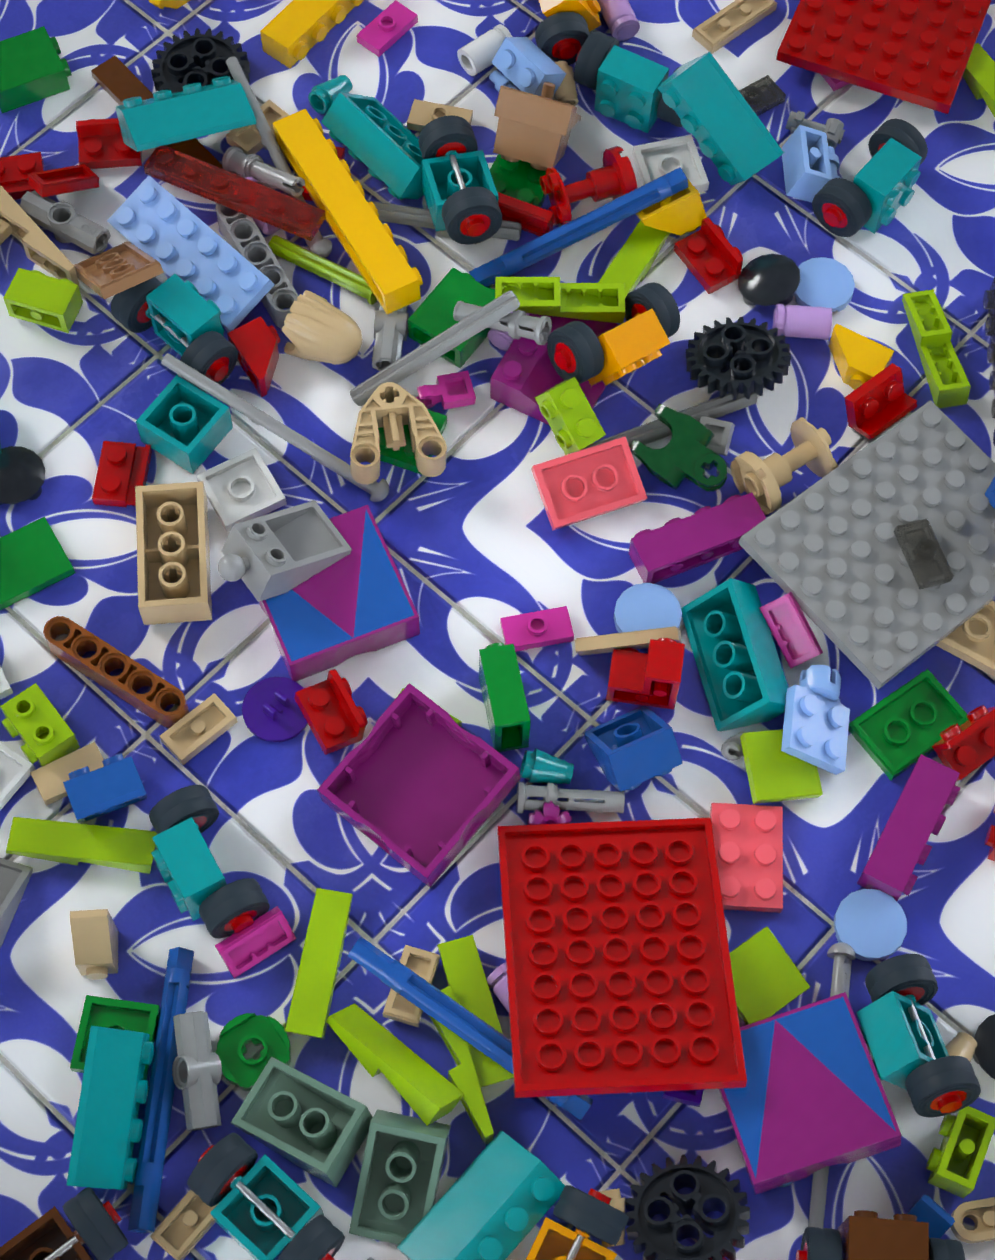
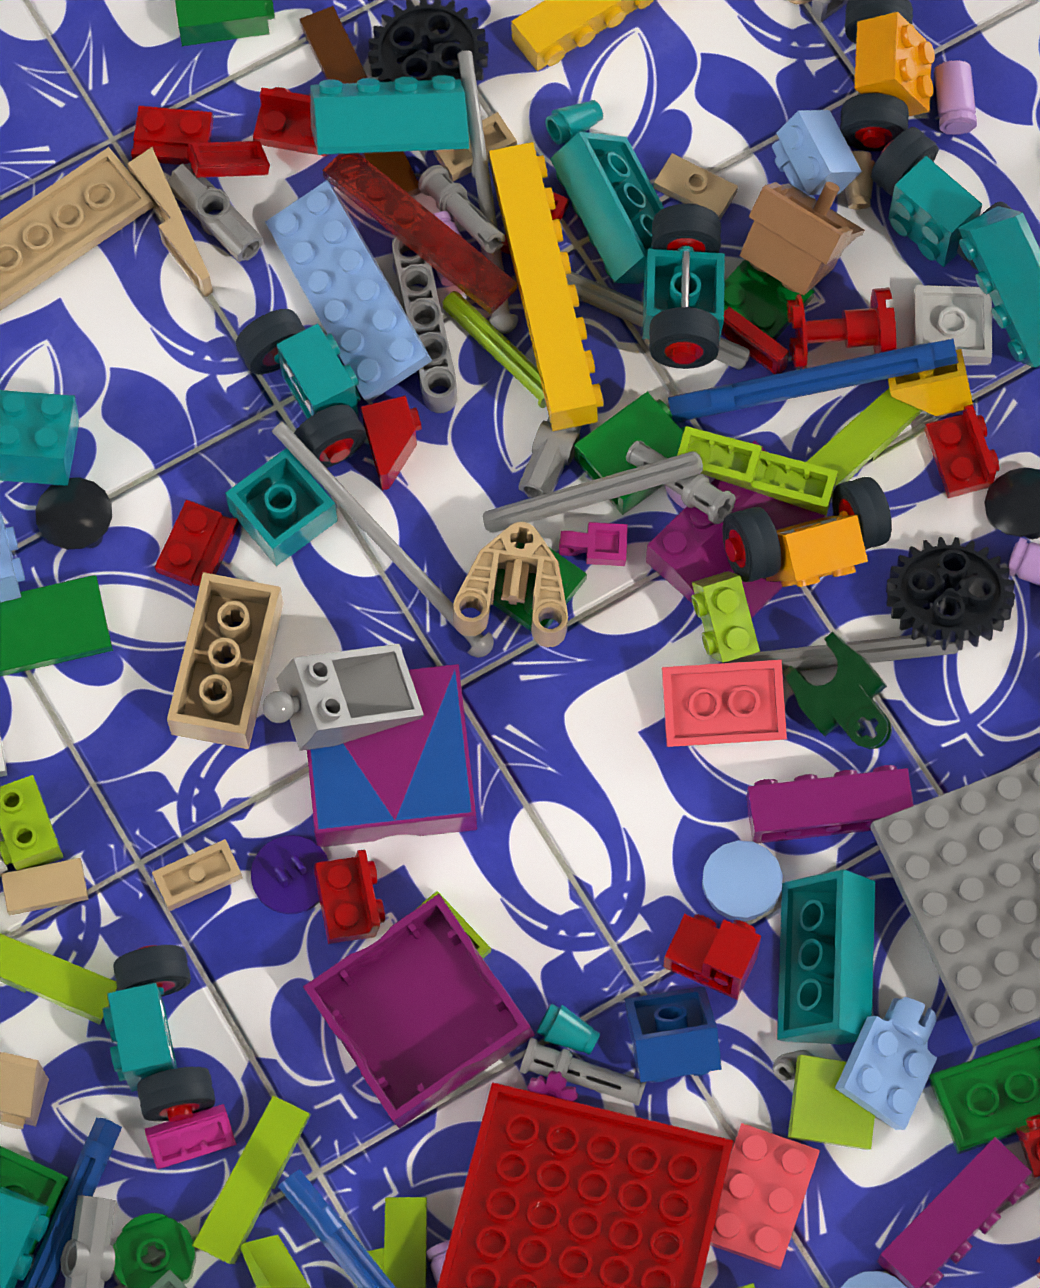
camera: 20 degrees right, 5 degrees up
lime brick [3,268,83,333] -> none
dark orange beam [43,616,189,728] -> none
blue slope [63,754,147,824] -> none
medium nougat tile [74,241,164,299] -> none
white plate [196,447,287,532] -> none
tan hair [281,290,363,365] -> none
dark pink plate [356,0,418,57] -> none
tan plate [382,945,440,1027] -> none
white piece [457,24,512,76] -> none
green brick [479,643,531,752] -> none
dark pink plate [500,606,574,652] -> none
tan tile [574,626,682,656] -> none
light grey plate [700,416,735,456] -> none
tan piece [730,417,838,515] -> none
dark pink plate [760,592,823,669] -> none

